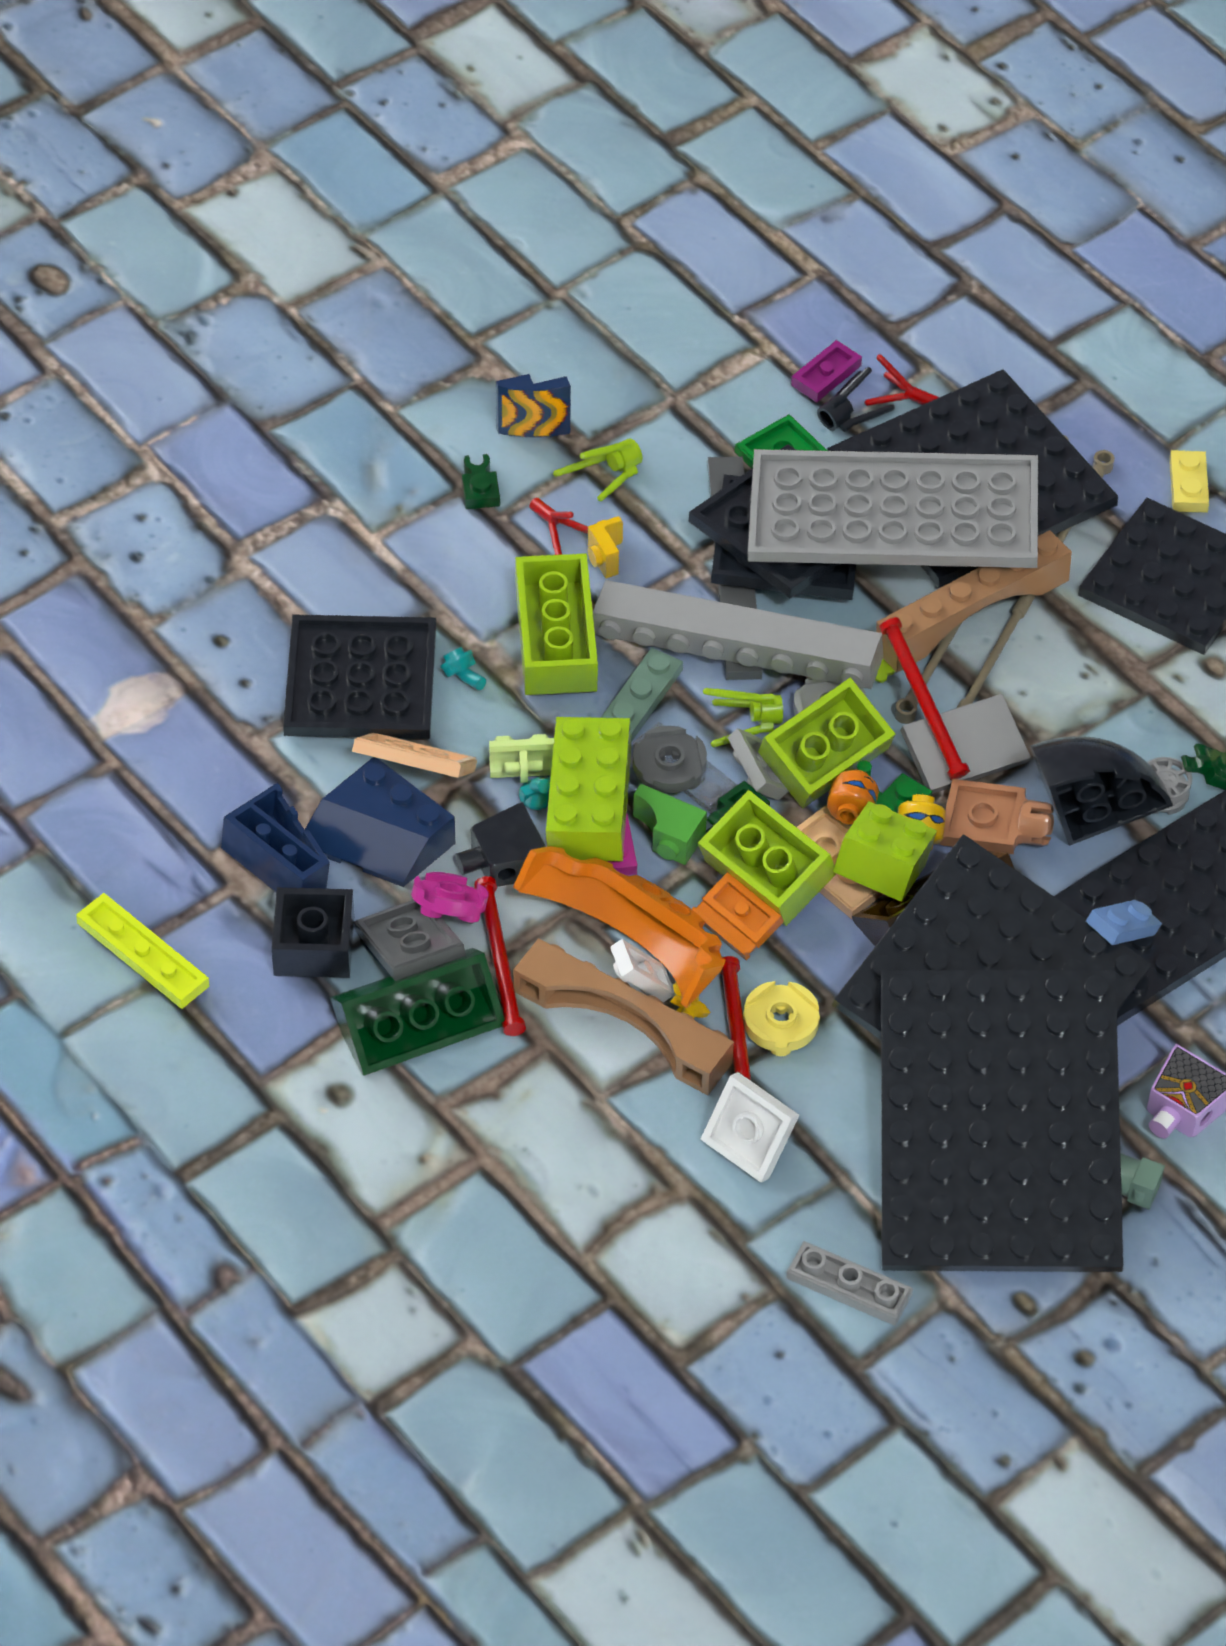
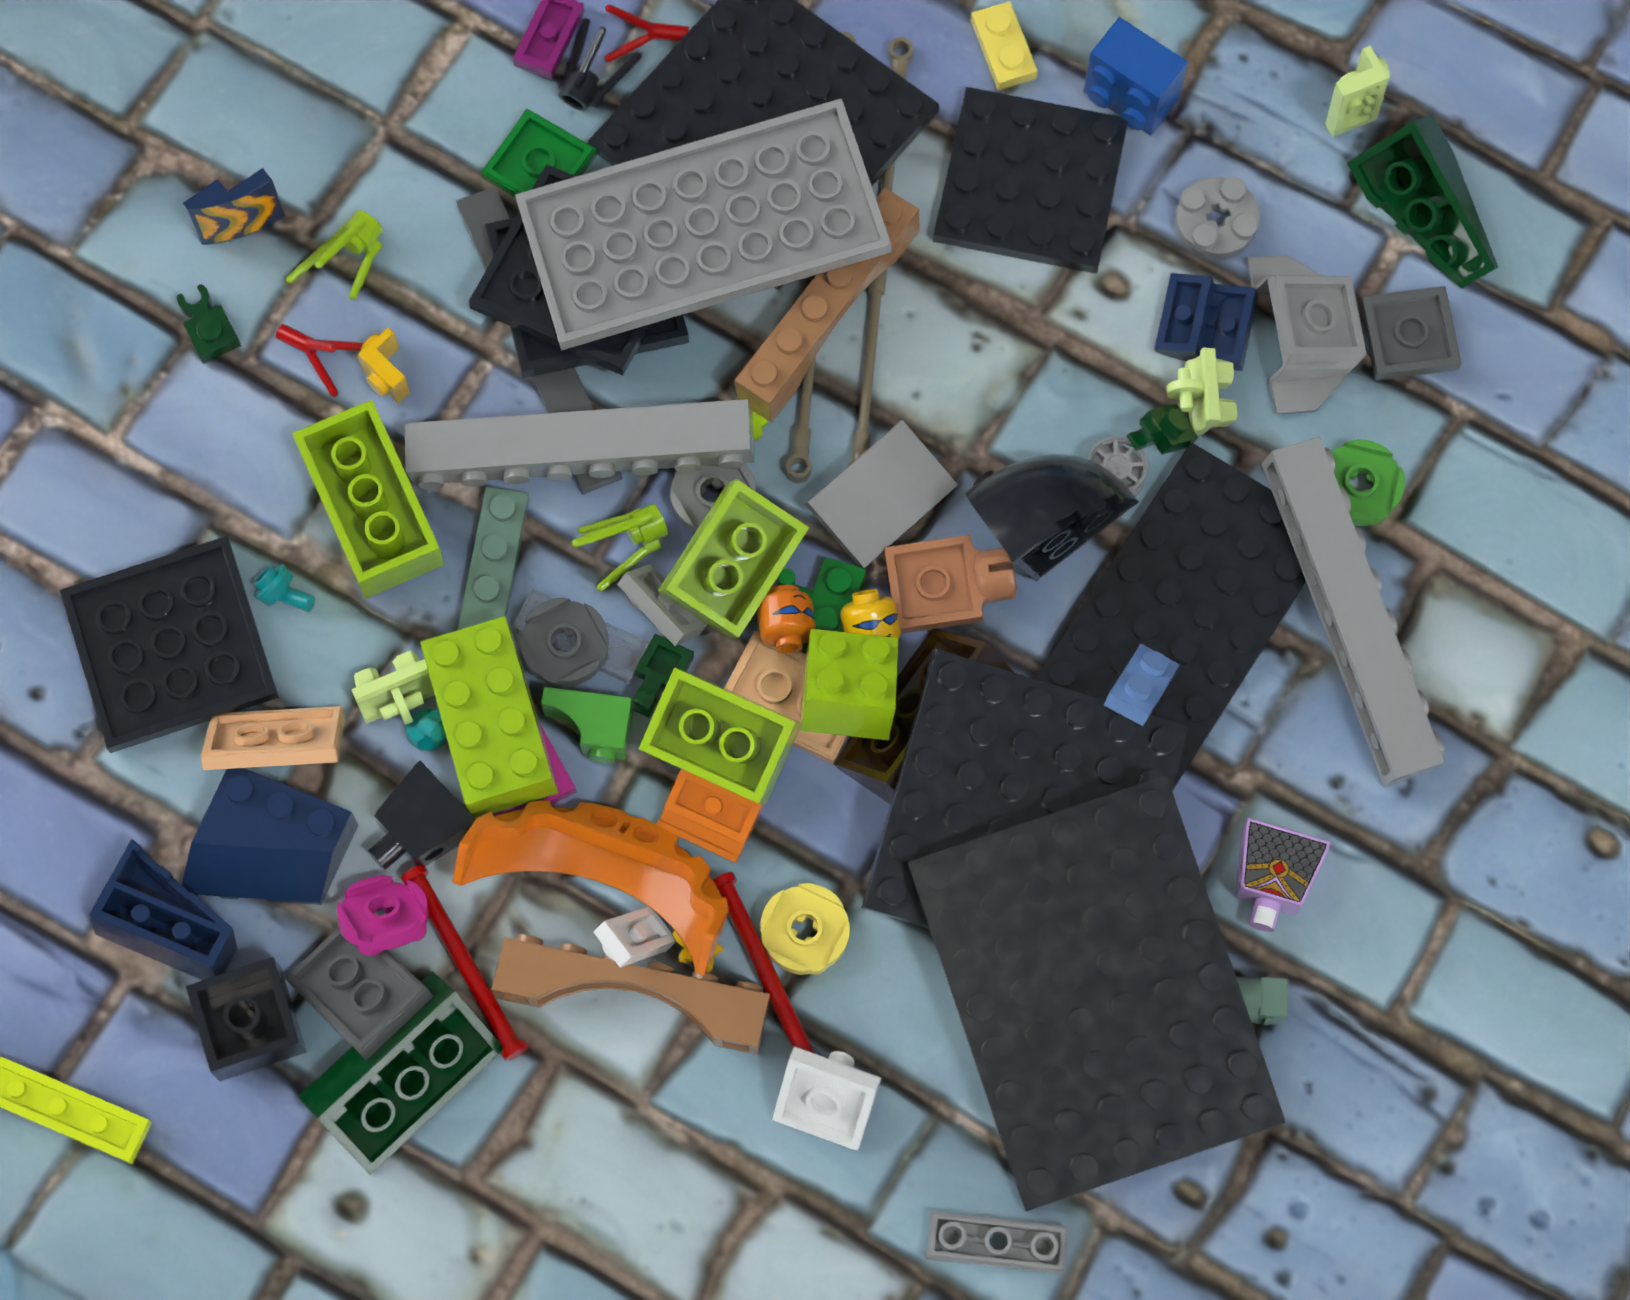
camera: 20 degrees left, 20 degrees up
red bar [879,617,970,780] -> none

